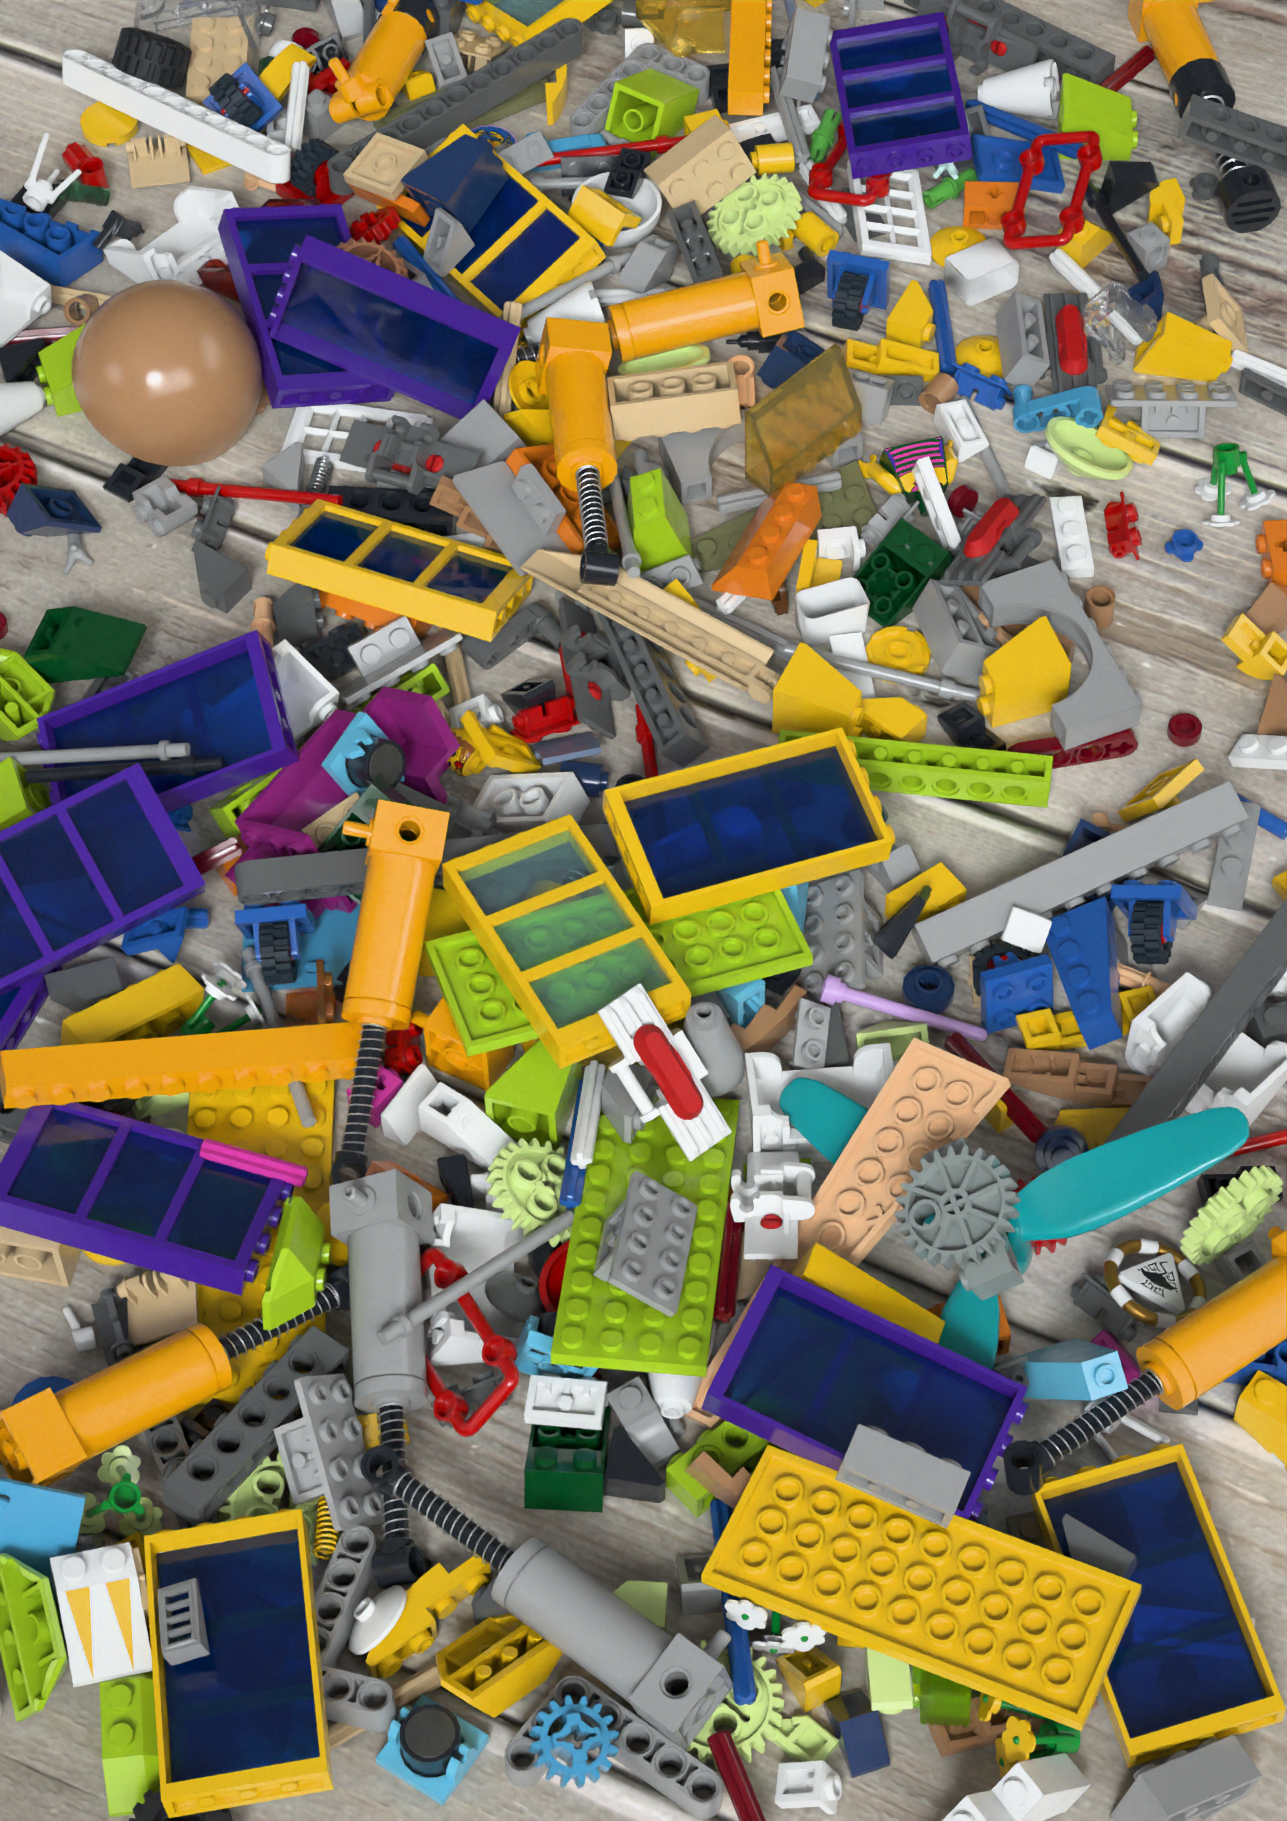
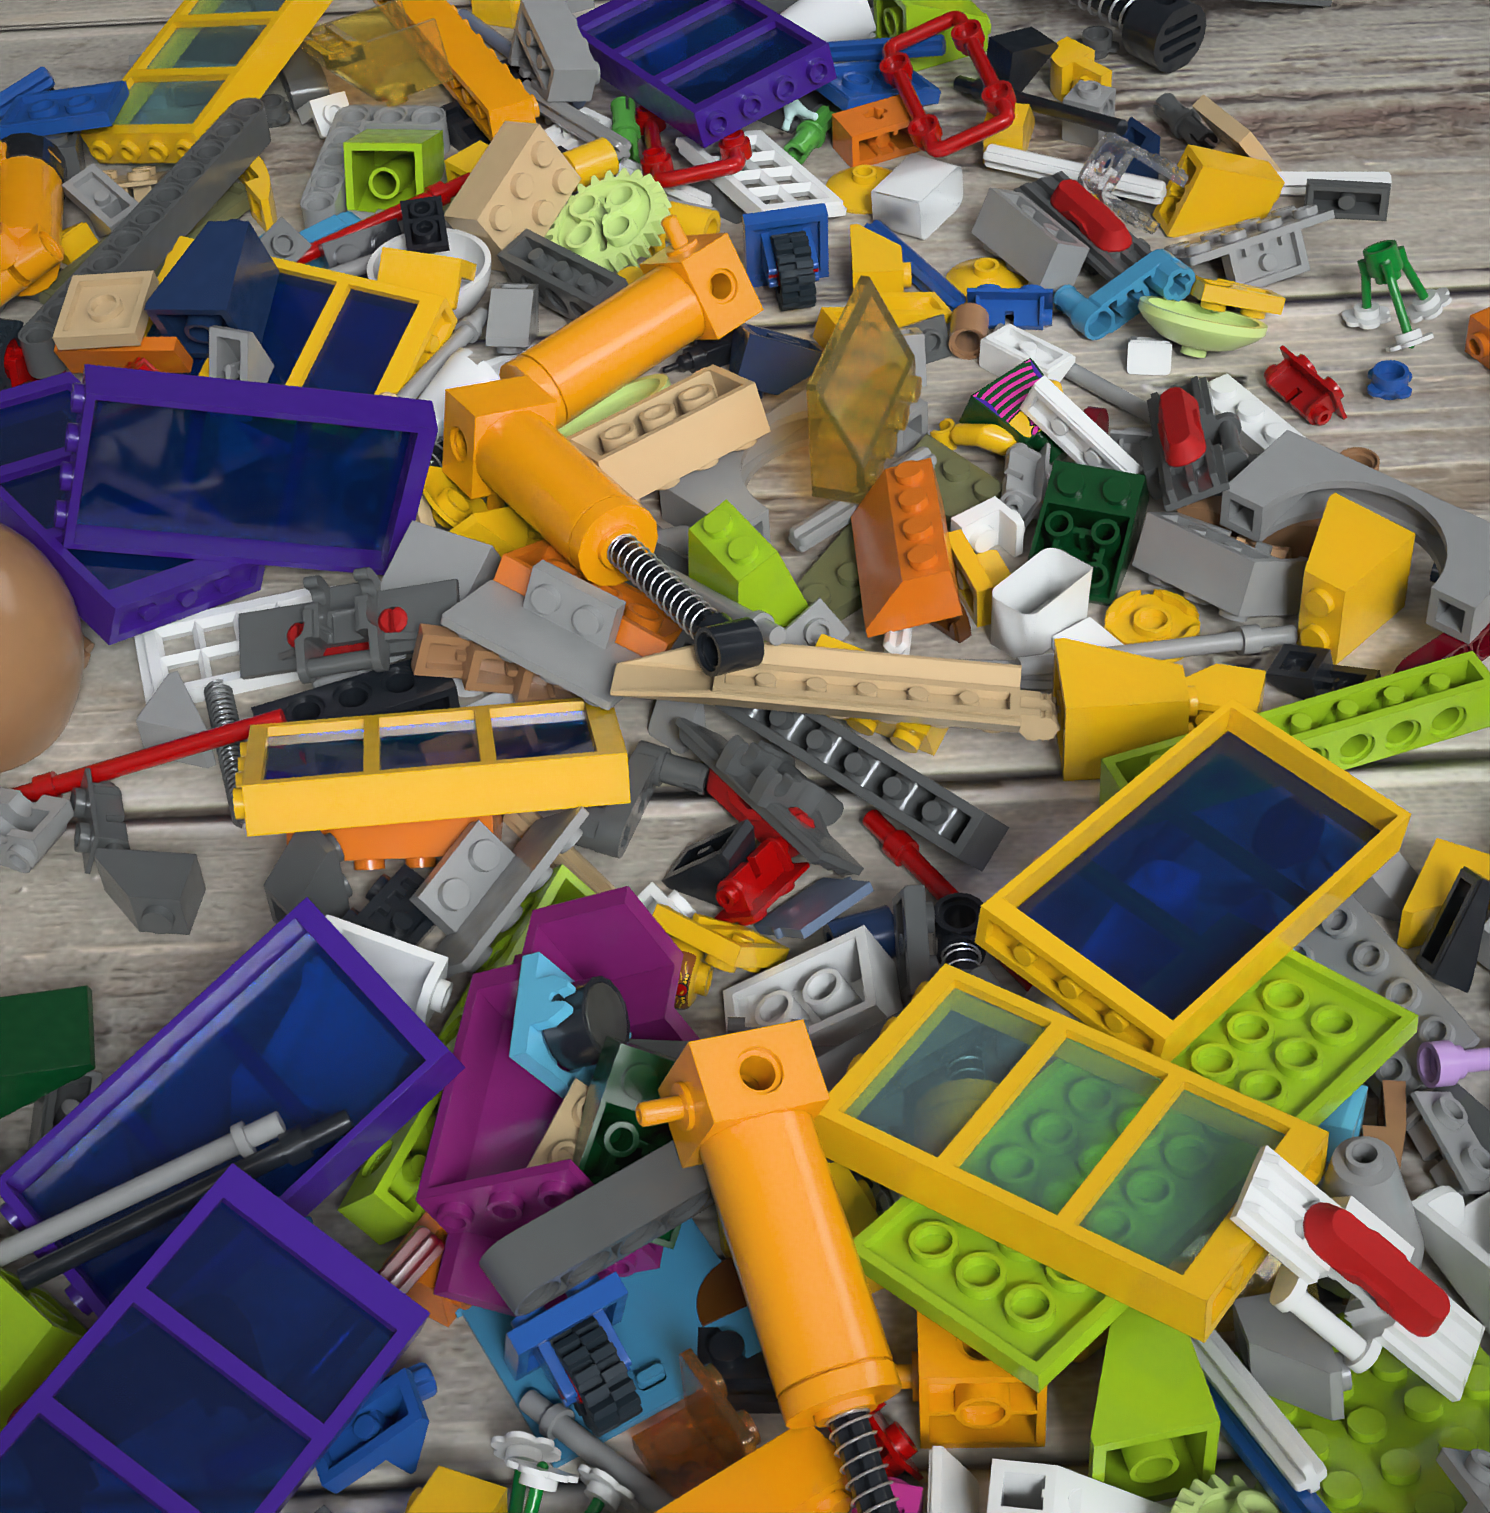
camera: 25 degrees left, 10 degrees down
light nougat axle [250,597,276,648] -> none
none -> dark grey hinge [892,885,939,1009]

